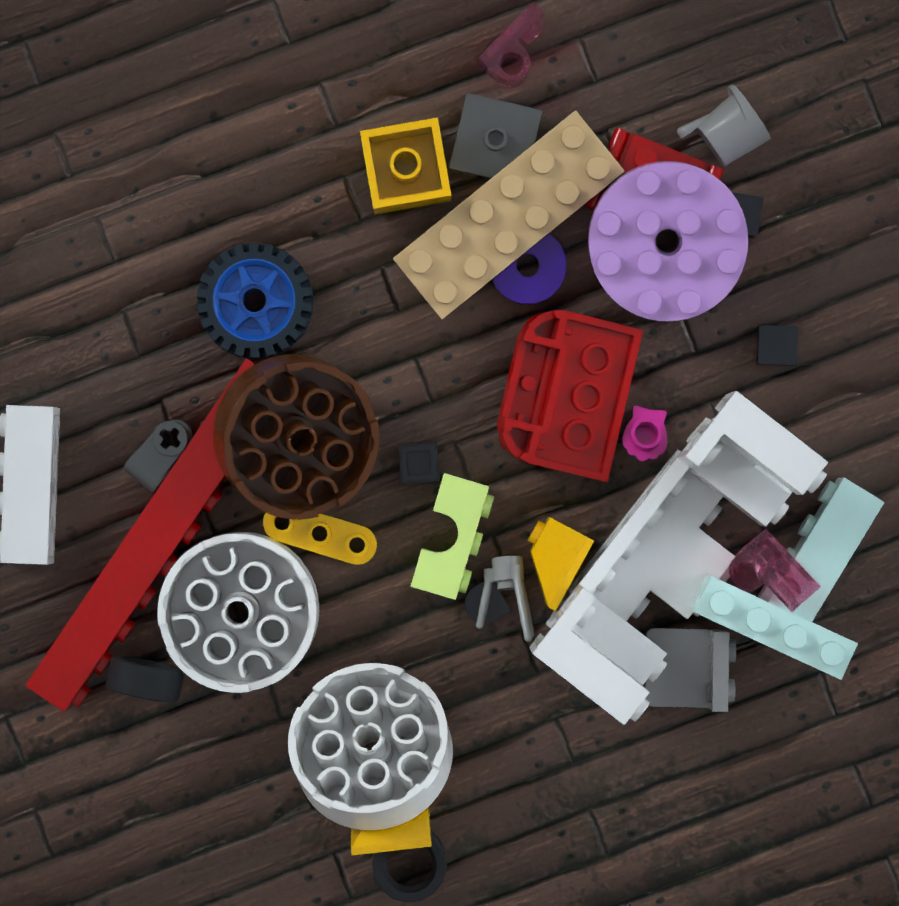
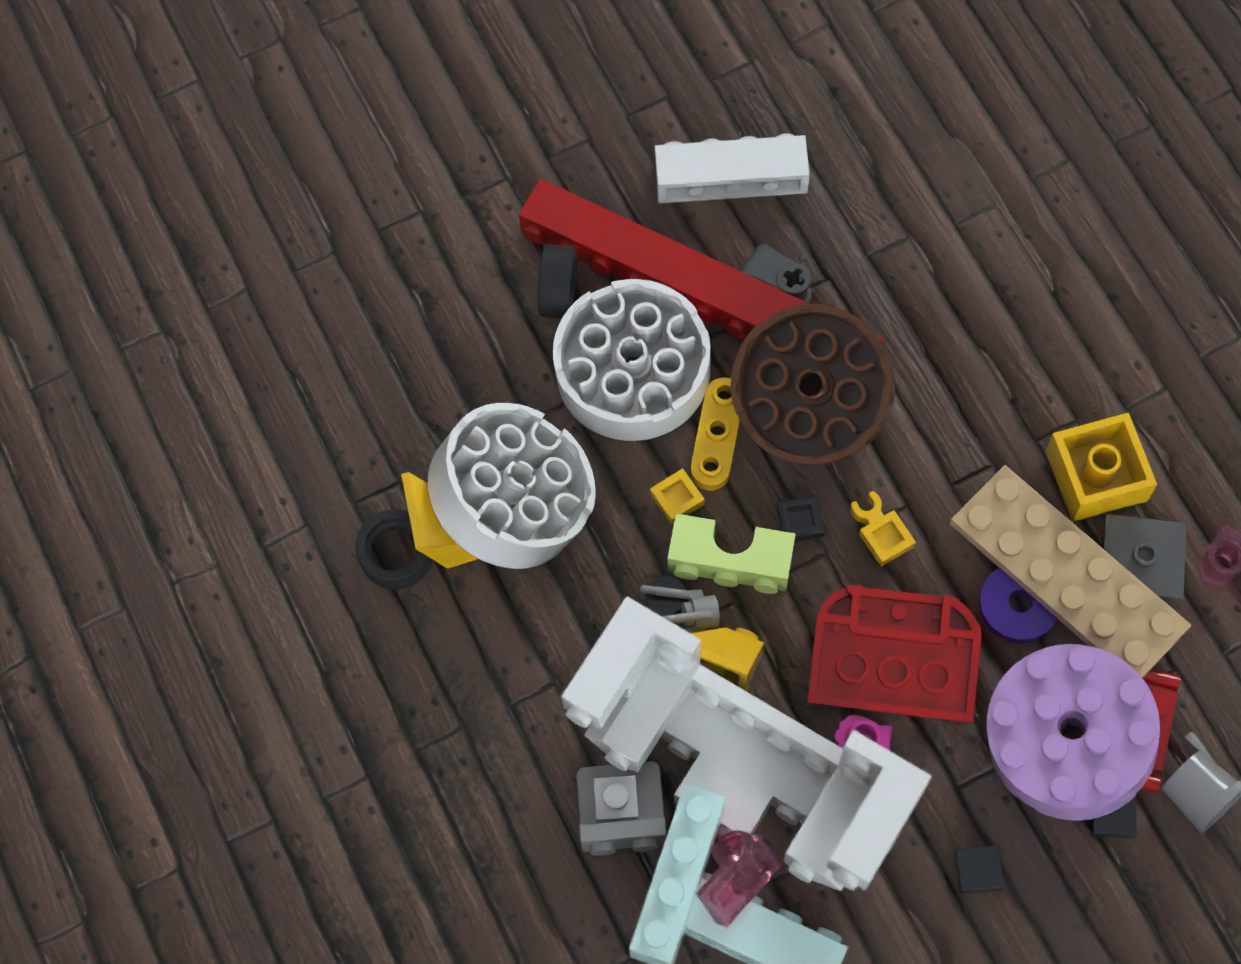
camera: 90 degrees right, 20 degrees down
wheel [197,242,314,359] -> none
none -> white plate [594,775,639,823]
none -> yellow plate [650,468,705,525]
none -> yellow plate [850,491,916,567]

